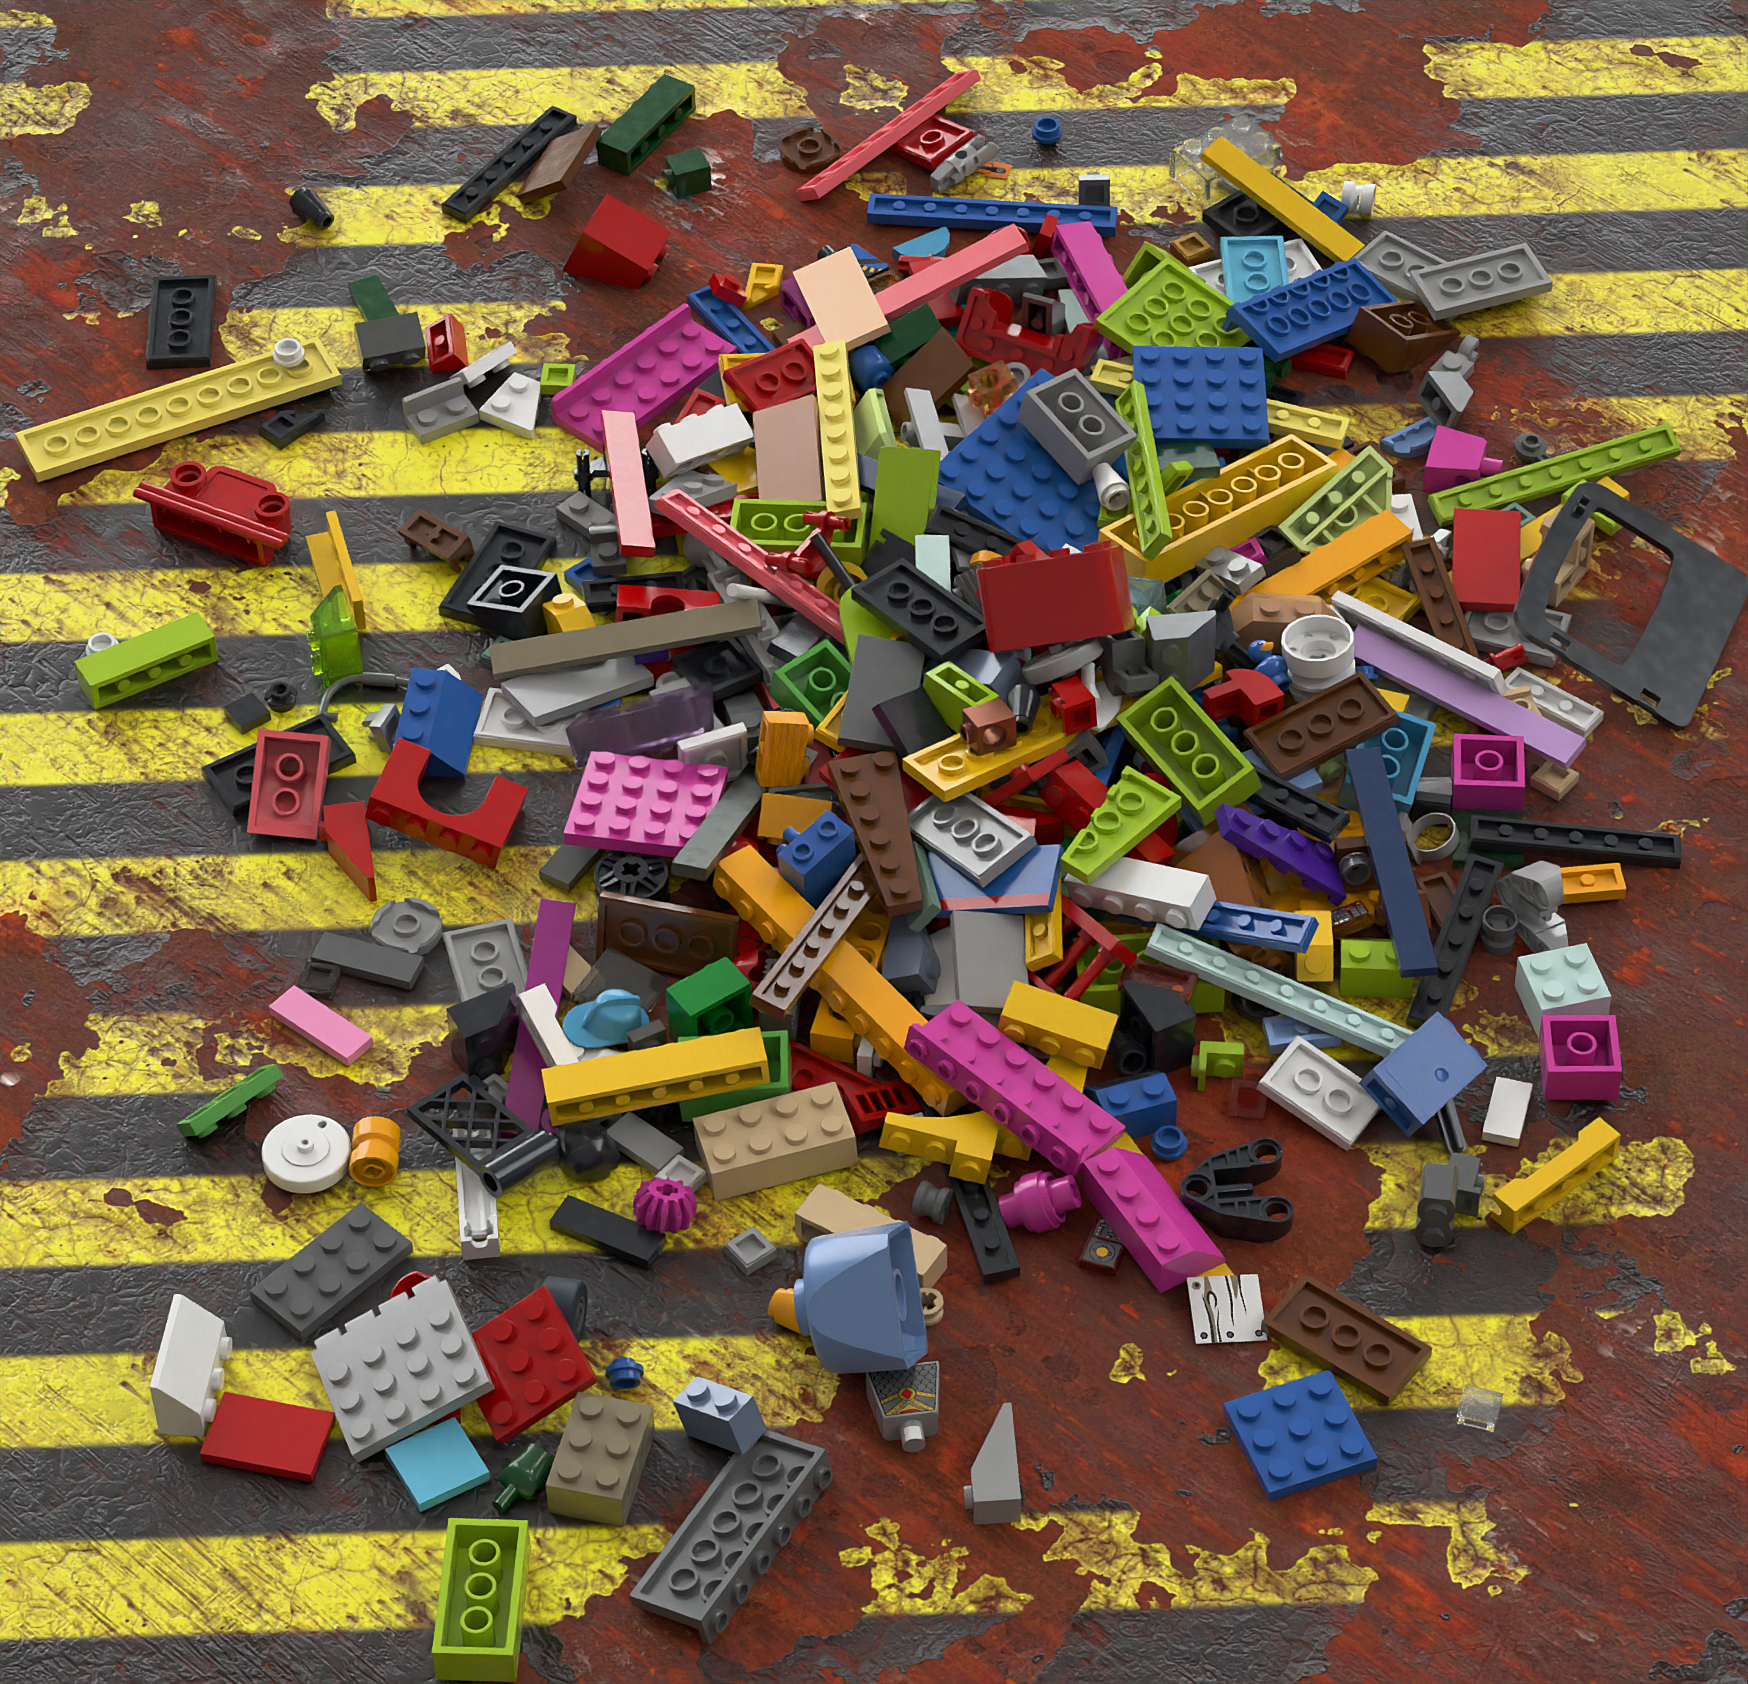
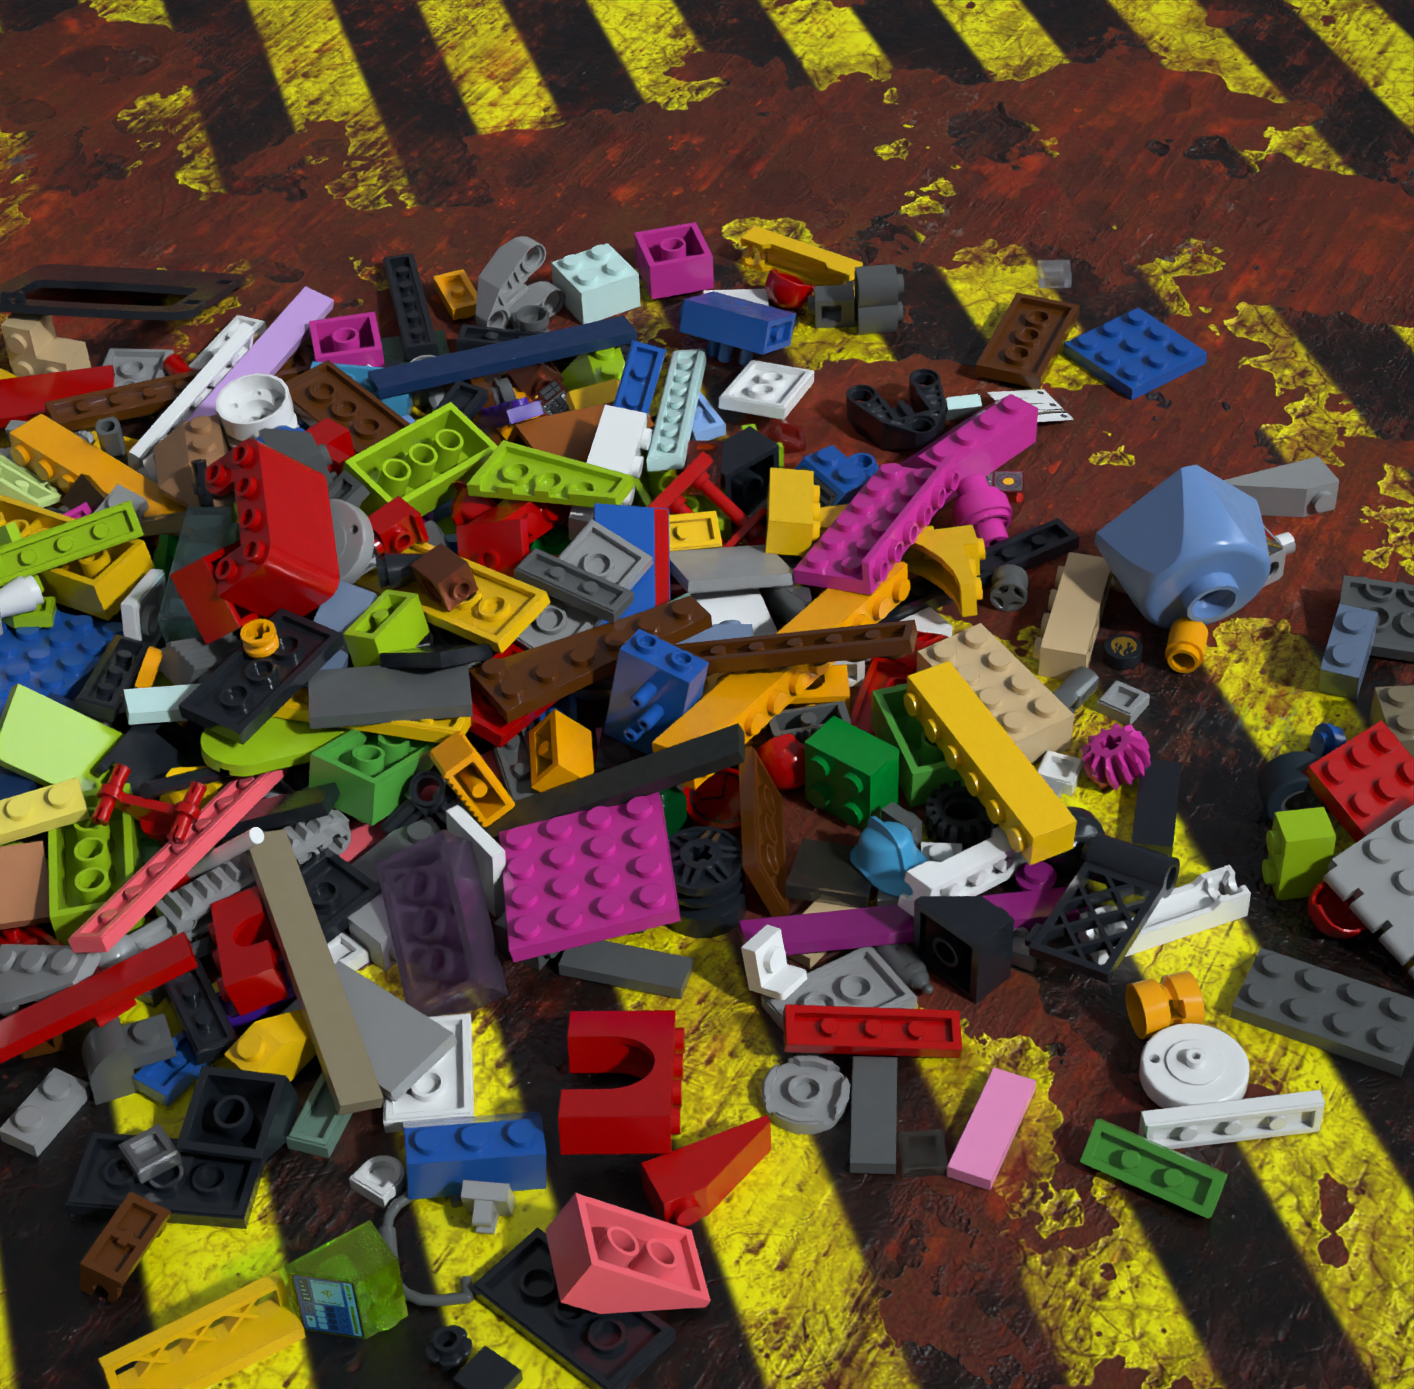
camera: 105 degrees left, 5 degrees down
none -> dark grey bar [96,417,128,466]
none -> flat silver tile [118,1124,182,1184]
none -> light orange bush [240,619,280,658]
none -> dark grey tile [514,548,634,624]
none -> white bracket [741,925,807,1000]
none -> red hair [765,269,814,310]
none -> red plate [783,1004,962,1058]
none -> light aqua tile [945,394,982,421]
none -> dark grey bar [1053,667,1099,714]
none -> white tile [1138,1090,1325,1149]
none -> lime brick [1262,807,1336,901]

